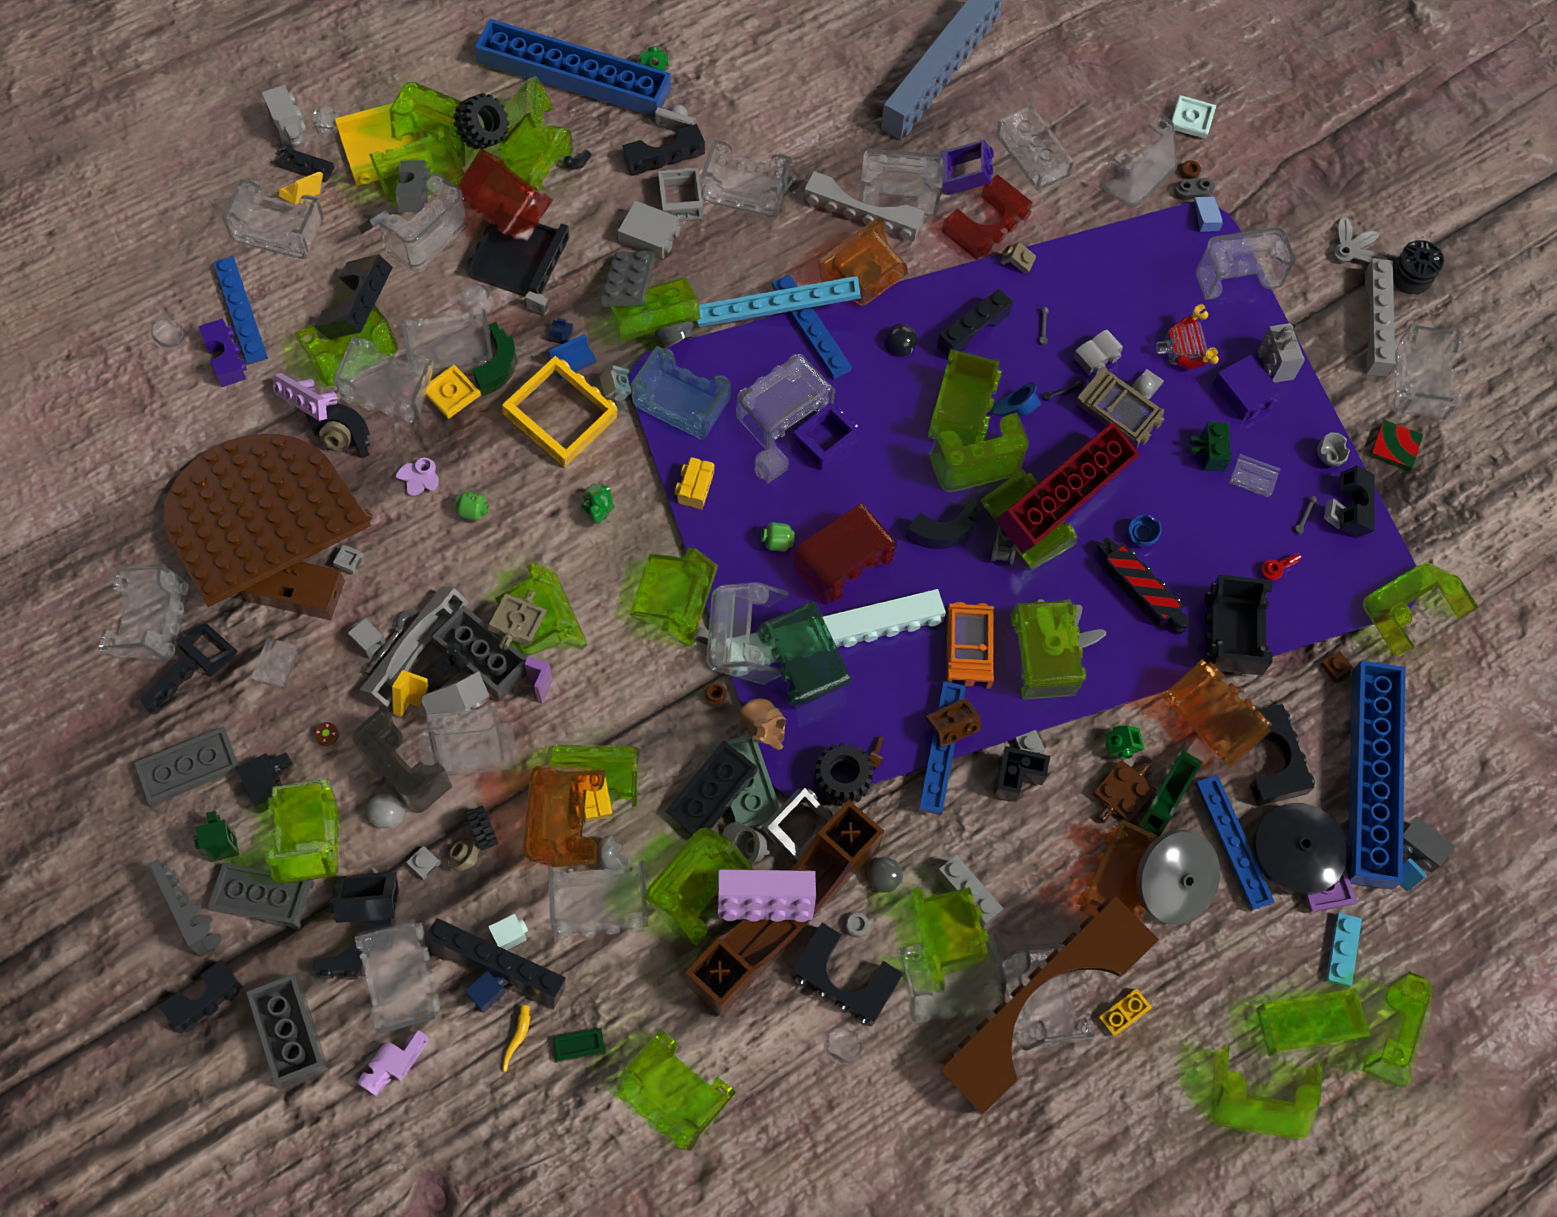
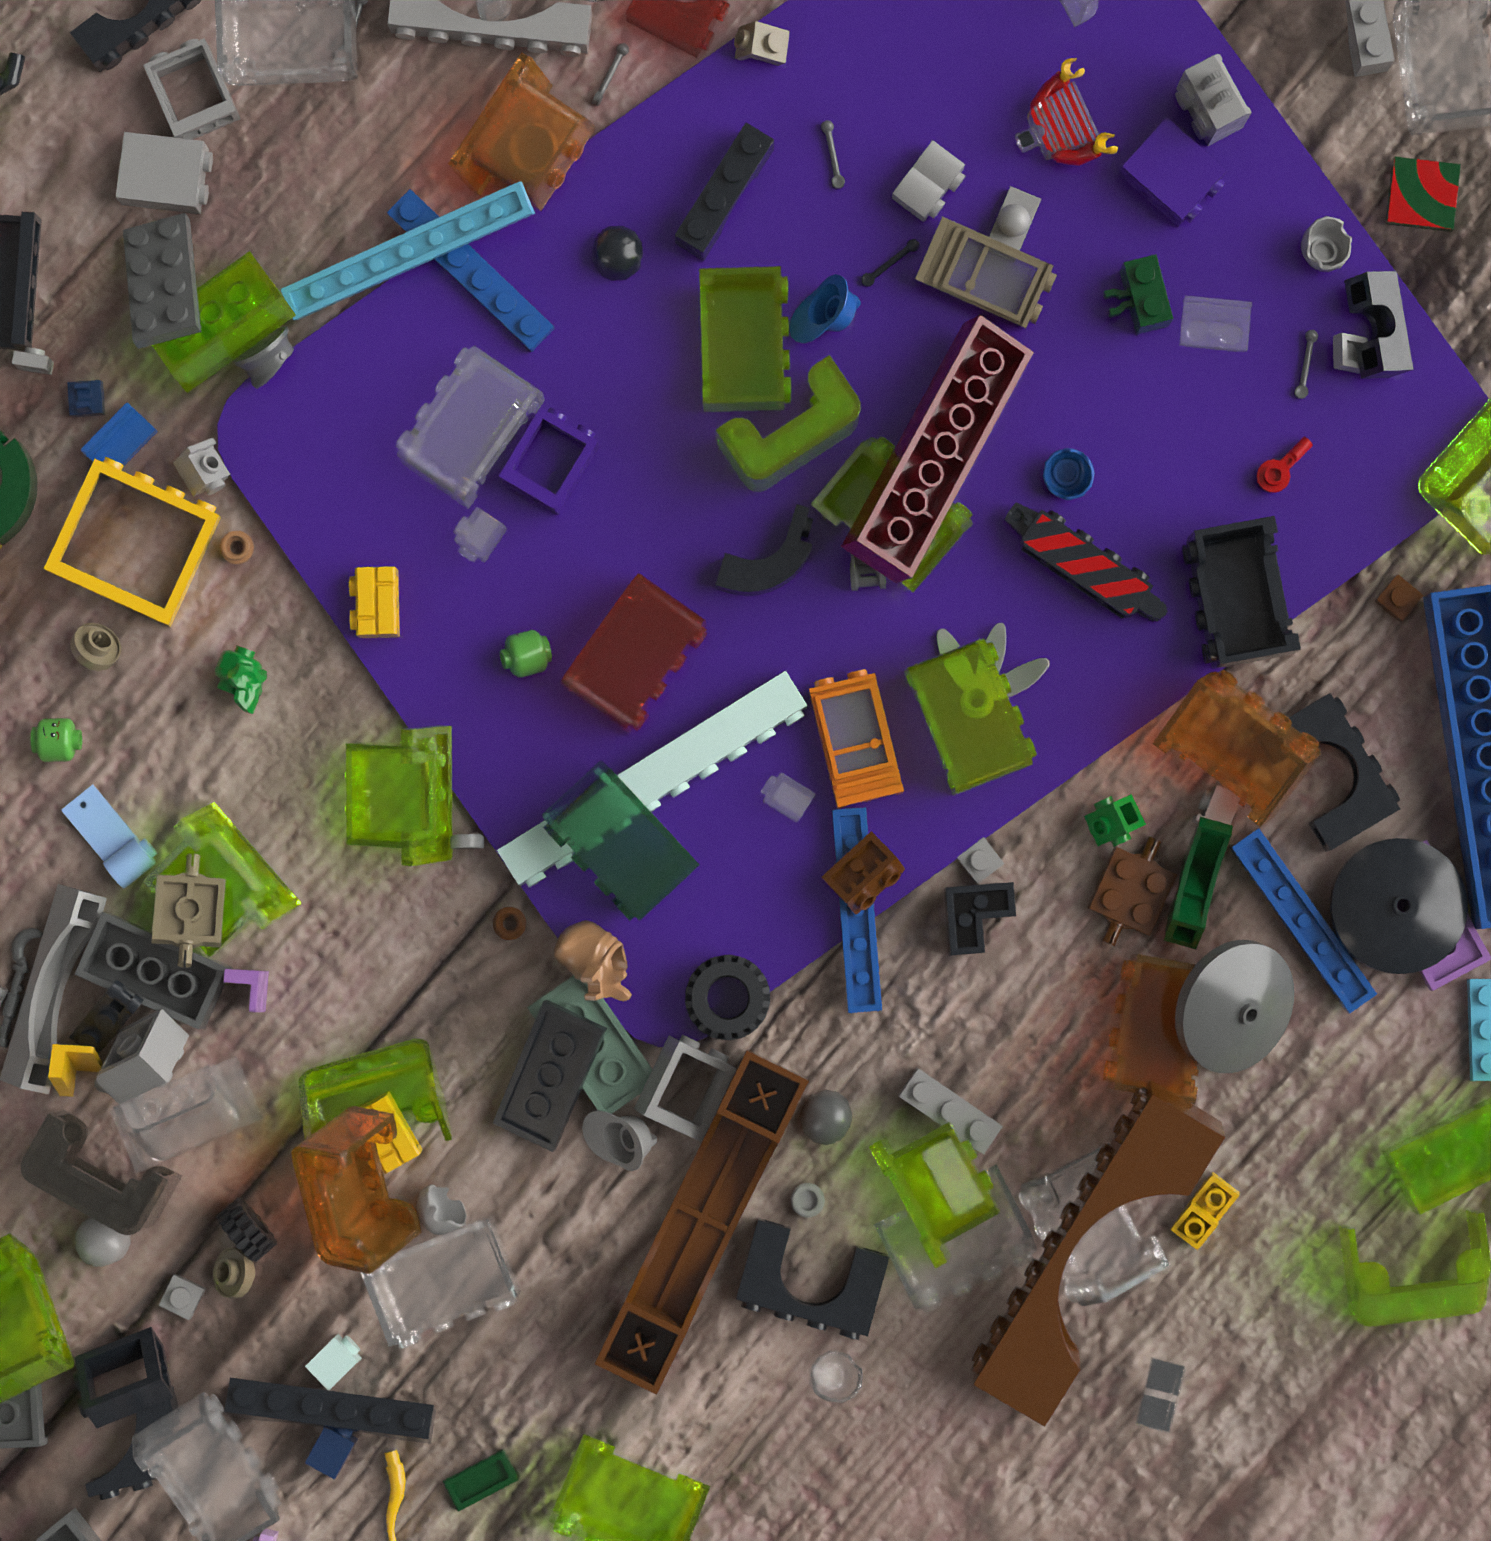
camera: 10 degrees left, 20 degrees up
clear light blue windscreen [631,346,731,439] -> none
clear neon green windscreen [645,828,754,946] -> none
clear windscreen [707,582,788,685] -> none
lavender brick [718,870,816,922] -> none
reddish brown hand [869,736,884,769] -> none
none -> light blue door [61,784,157,889]
none -> dark tan plate [70,623,121,671]
none -> medium nougat plate [220,531,254,564]
none -> dark grey hinge [592,43,629,106]
none -> clear brick [761,772,815,824]
none -> clear tile [1136,1357,1186,1433]

